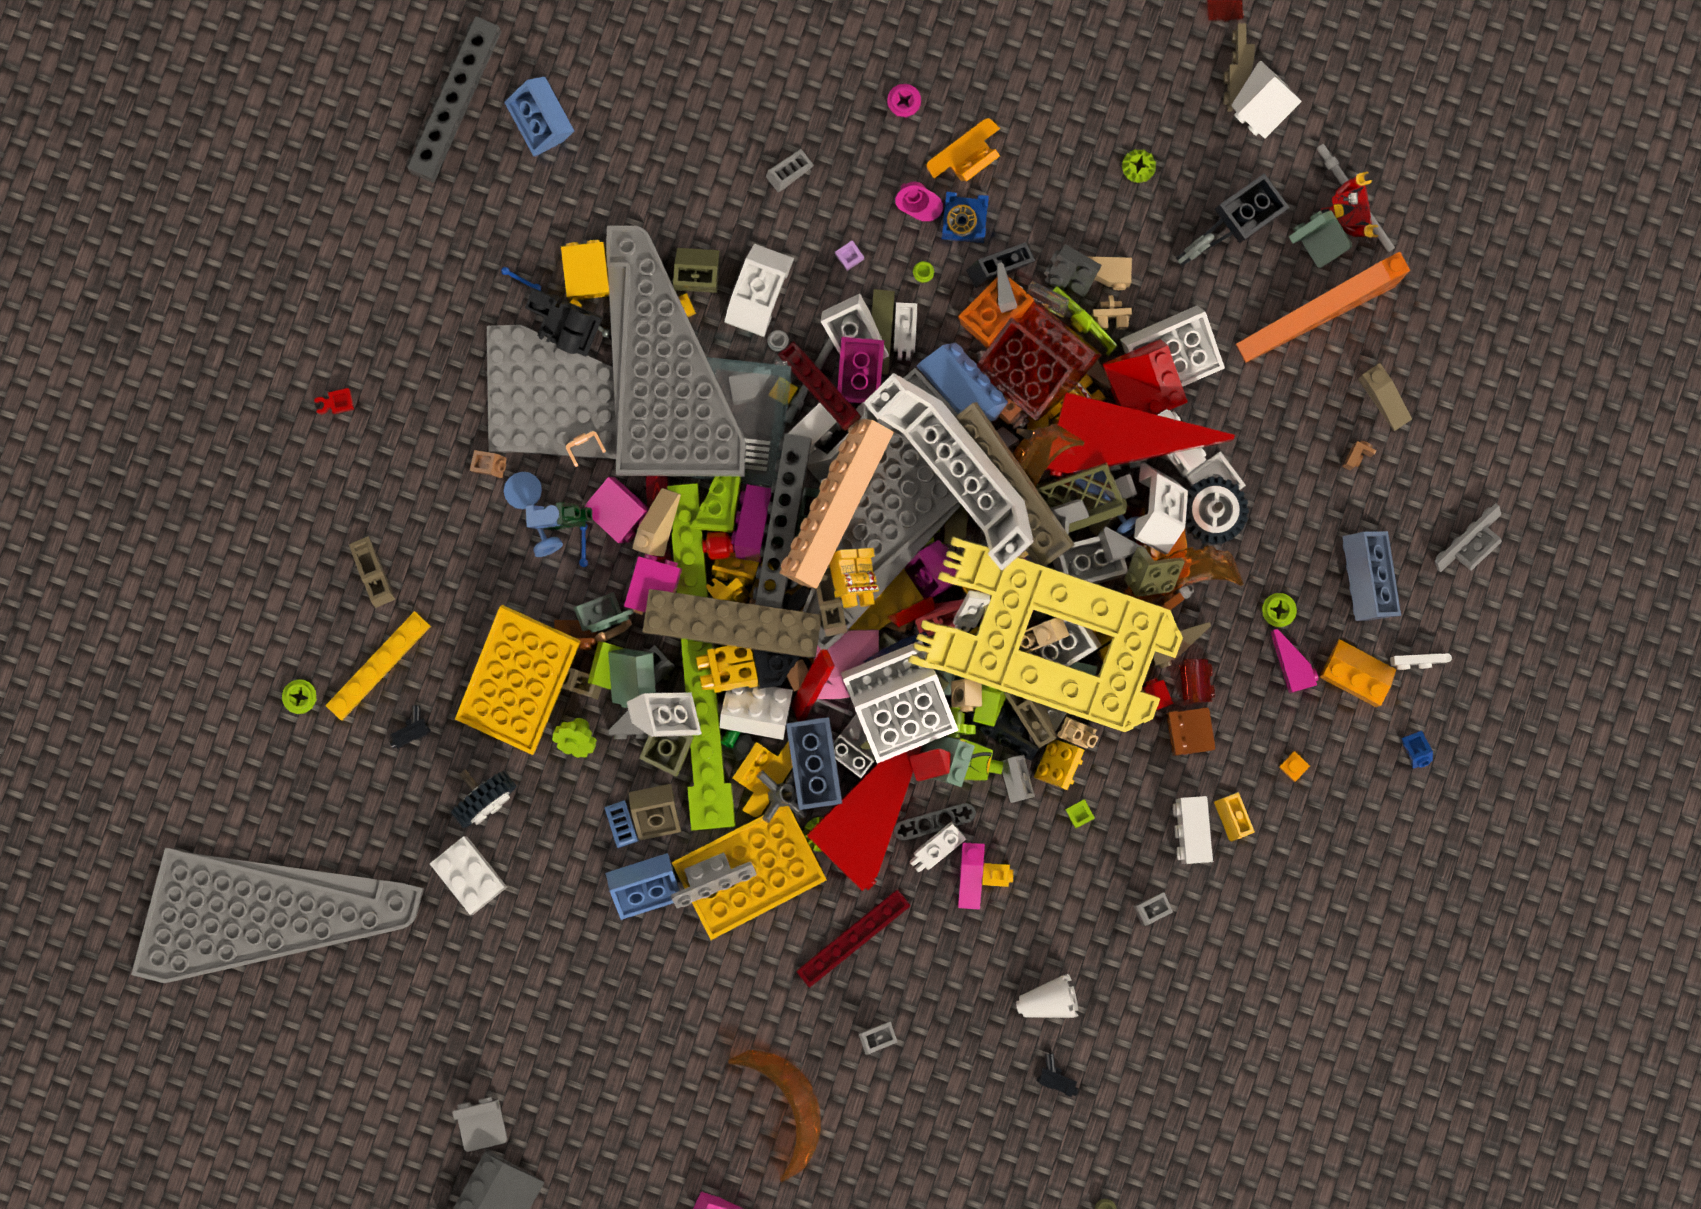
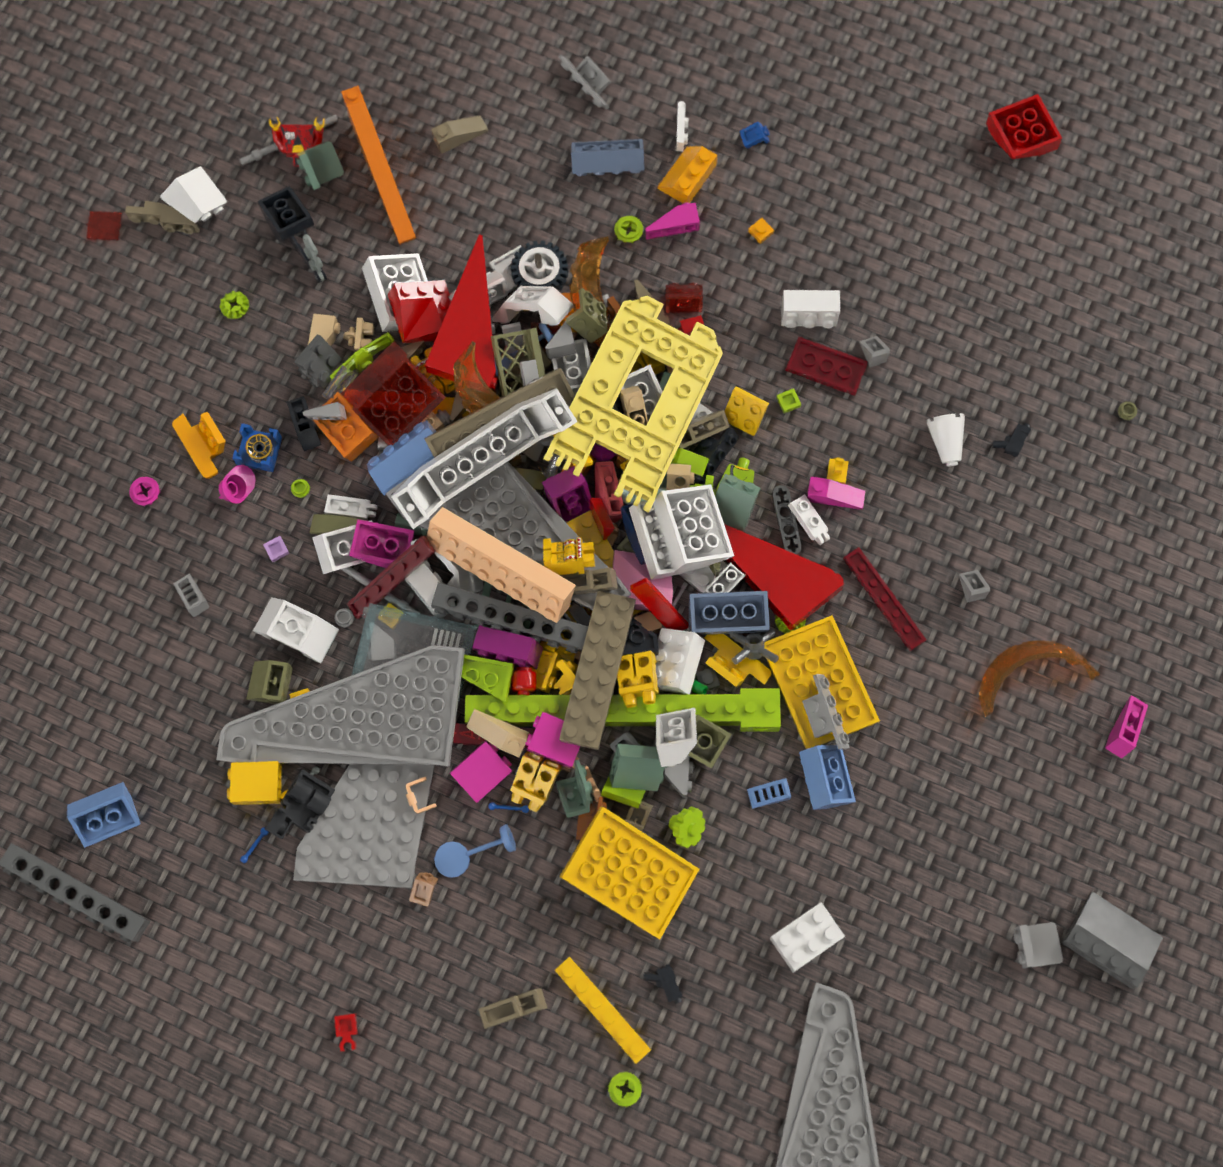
camera: 80 degrees left, 10 degrees down
black wheel [451,770,517,828] -> none
hips [526,502,593,531] -> none
dark tan slope [629,784,681,841] -> none
red slope [910,749,950,781] -> none
white hinge [953,590,990,632] -> none
light grey panel [1002,755,1035,803] -> none
tan hips [1056,717,1098,749] -> none
dark orange bracket [1166,708,1215,756] -> none
yellow slope [1214,792,1254,841] -> none
medium nougat bracket [1342,441,1376,470] -> none
none -> yellow hips [510,751,562,812]
none -> dark red tile [785,337,868,396]
none -> red slope [986,94,1062,159]

